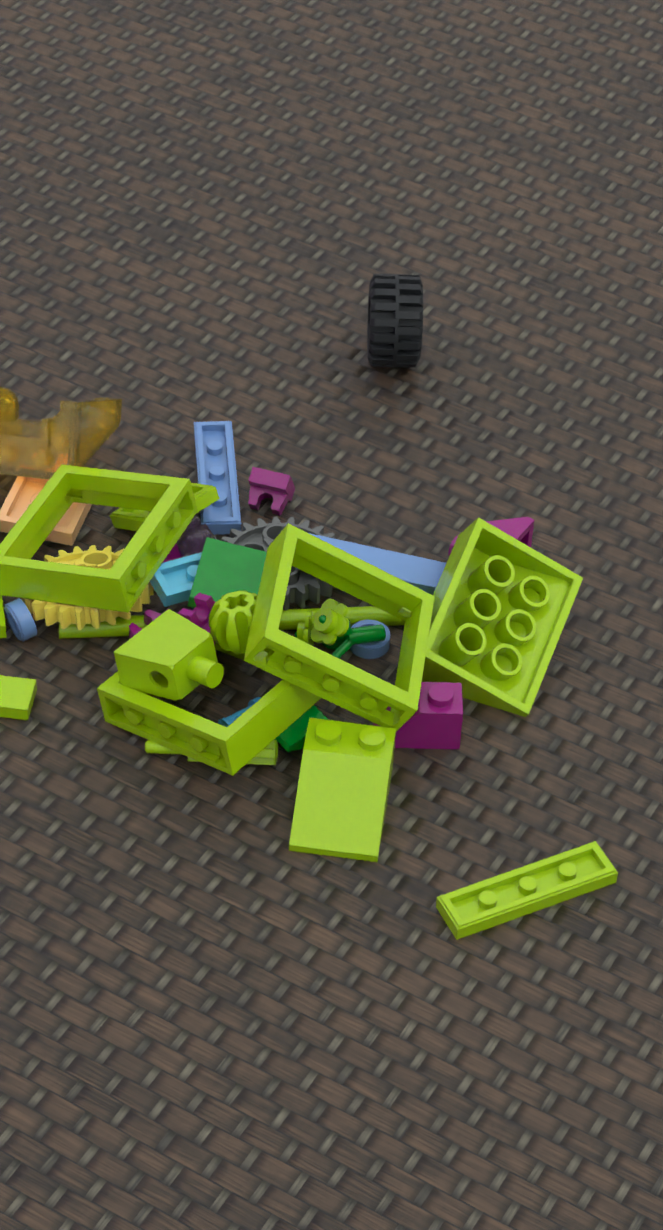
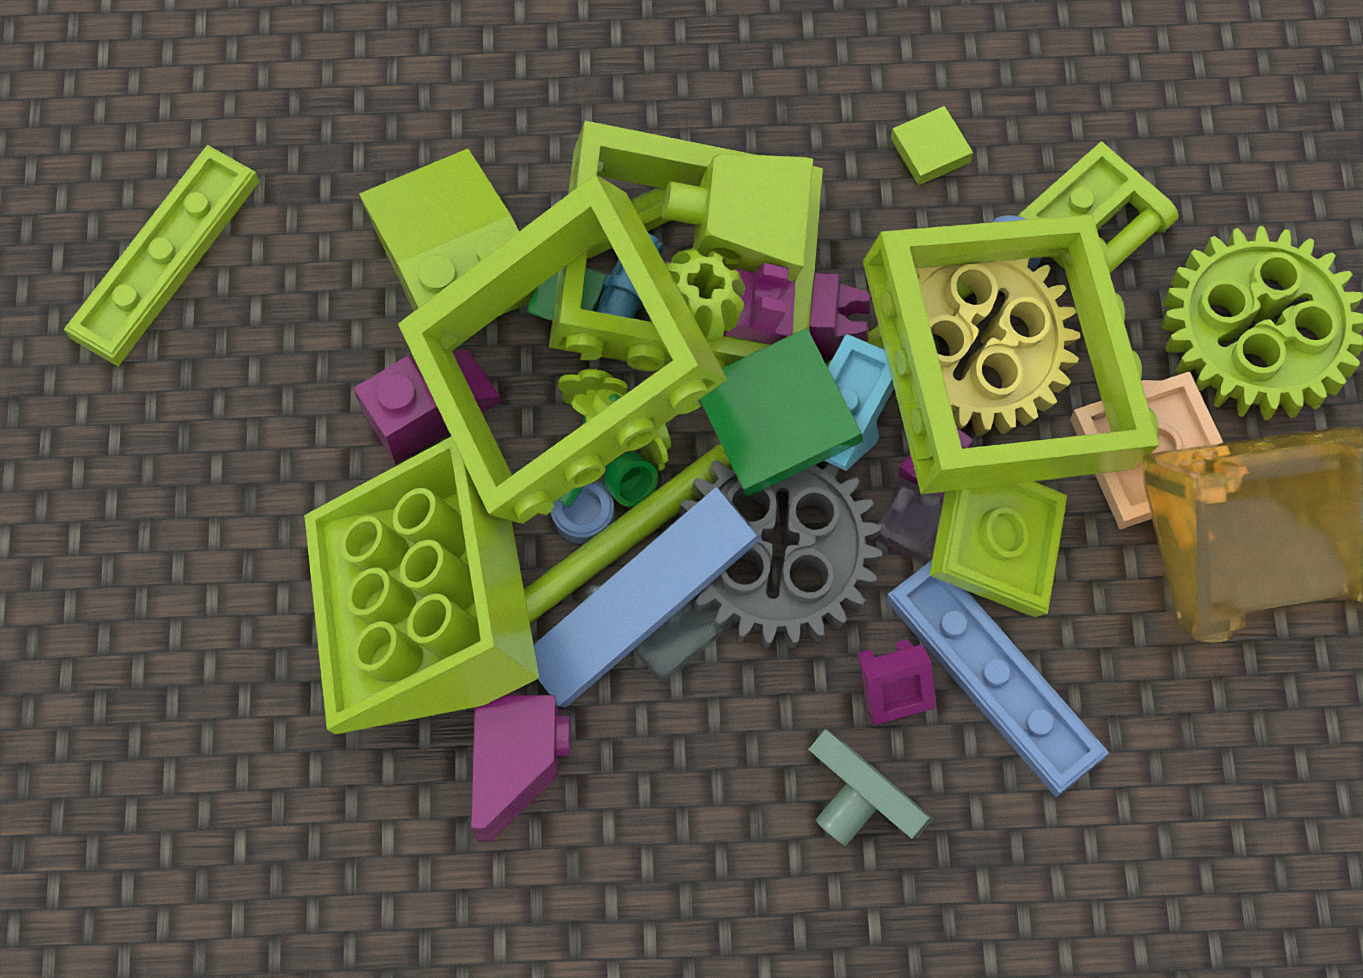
camera: 150 degrees right, 25 degrees up
none -> sand green tile [808,729,933,846]

